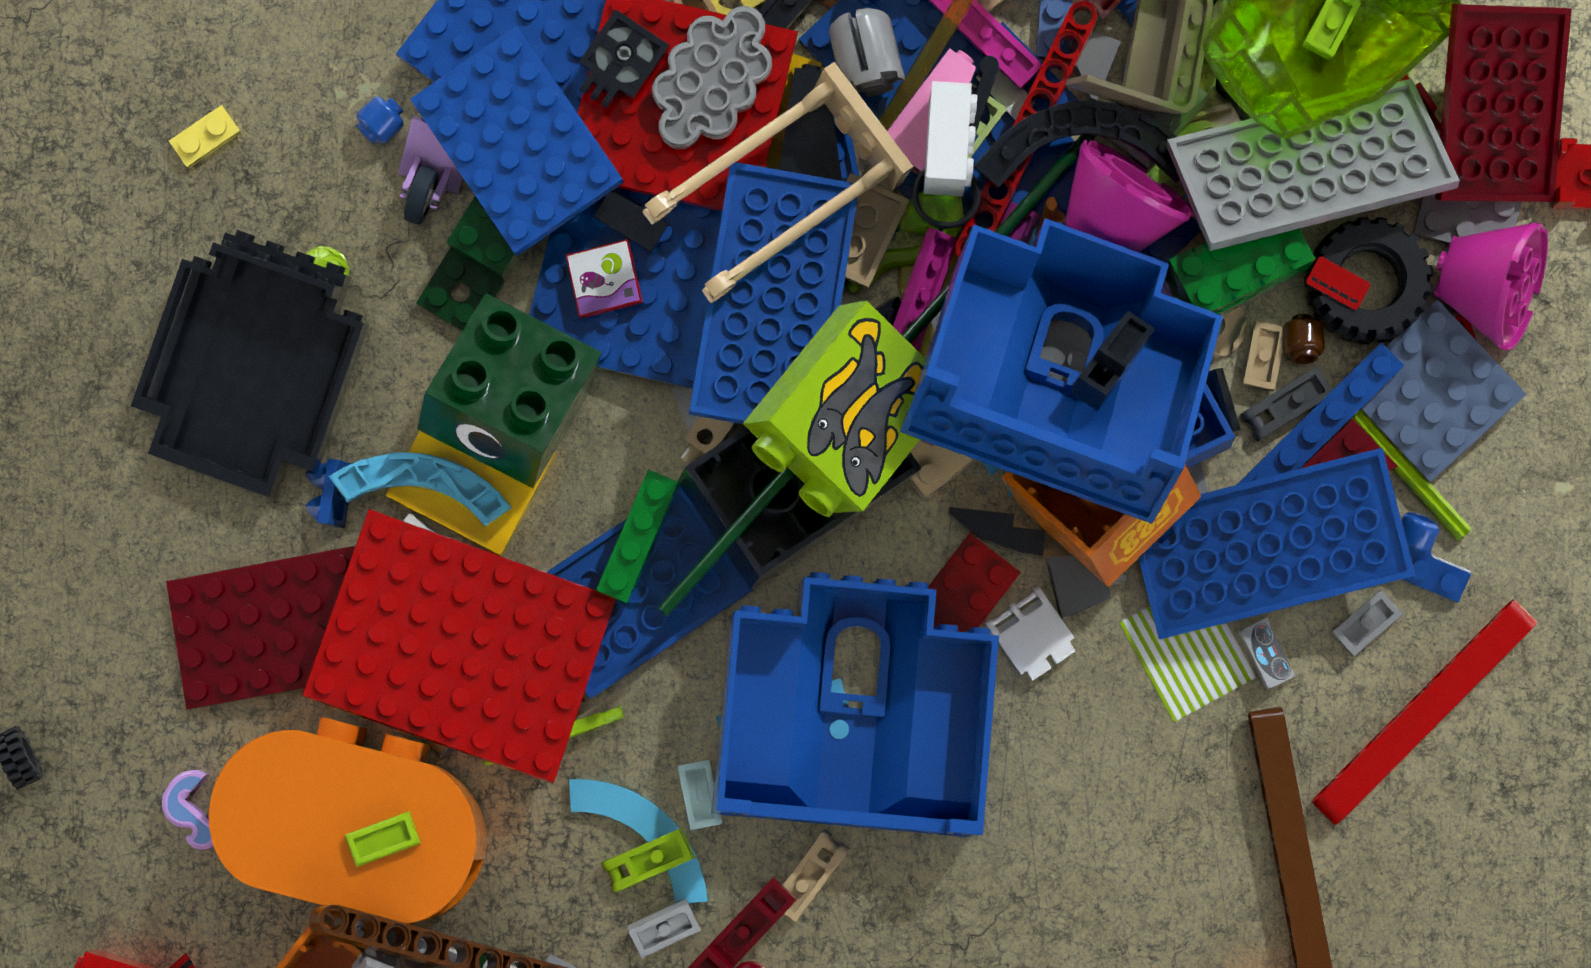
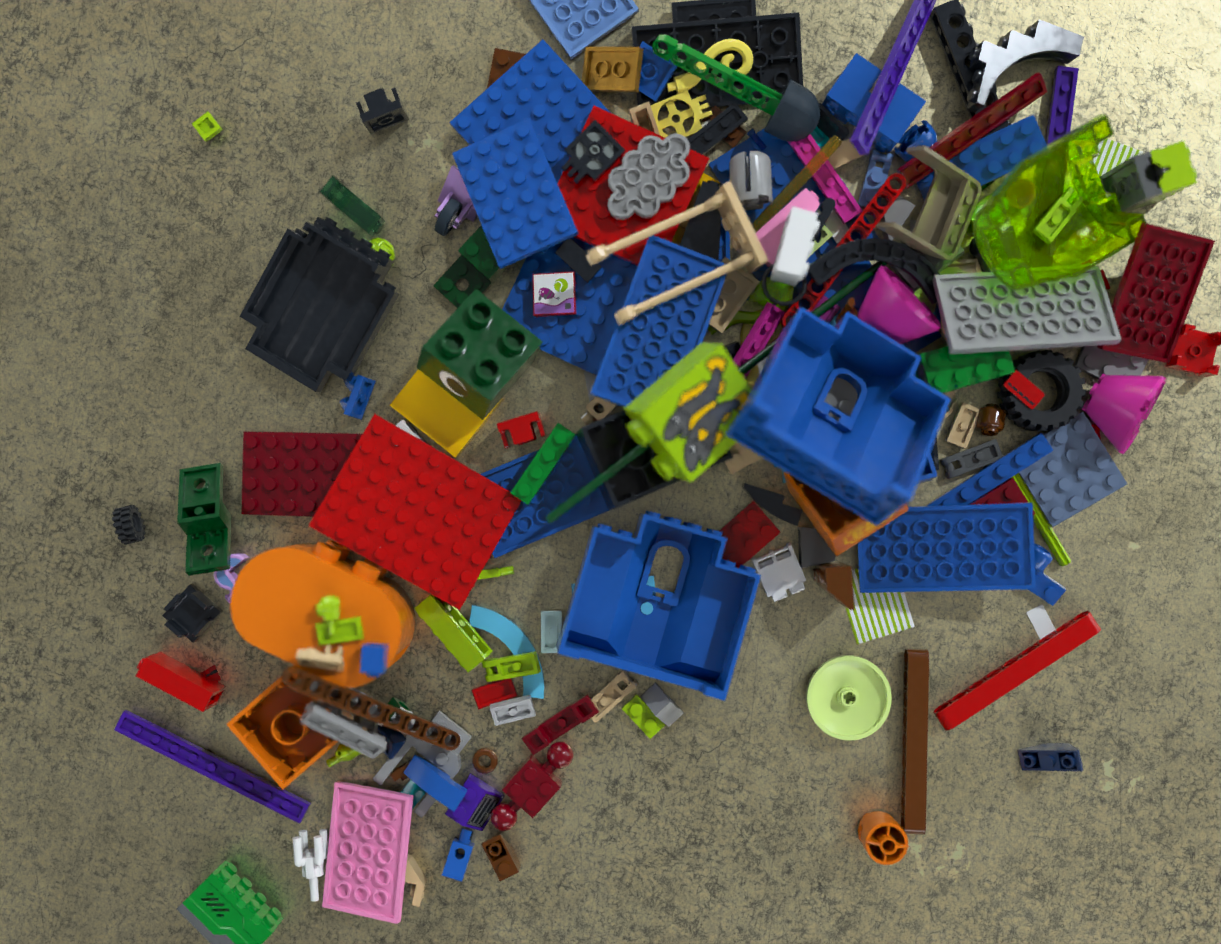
camera: 10 degrees right, 5 degrees up
light yellow plate [169,105,241,169] -> none
medium azure tile [329,452,512,527] -> none
blue head [355,96,404,144] -> none
black slope [1070,311,1156,411] -> none
slope [1237,618,1295,690] -> none
light grey plate [1331,590,1403,657] -> none
none -> black panel [162,584,223,643]
none -> dark green bracket [177,463,231,576]
none -> lime plate [192,111,223,142]
none -> tan plate [296,645,345,671]
none -> lime piece [316,595,340,635]
none -> clear green arch [319,175,385,237]
none -> black panel [356,87,409,134]
none -> blue brick [360,643,389,677]
none -> lime brick [414,594,493,673]
none -> red tile [471,678,518,710]
none -> red panel [497,411,546,449]
none -> lime plate [622,693,665,739]
none -> light grey slope [640,682,684,727]
none -> yellowish green dish [806,655,892,741]
none -> reddish brown slope [812,562,855,610]
none -> dark blue slope [1018,743,1083,772]
none -> white sticker [1027,604,1056,639]

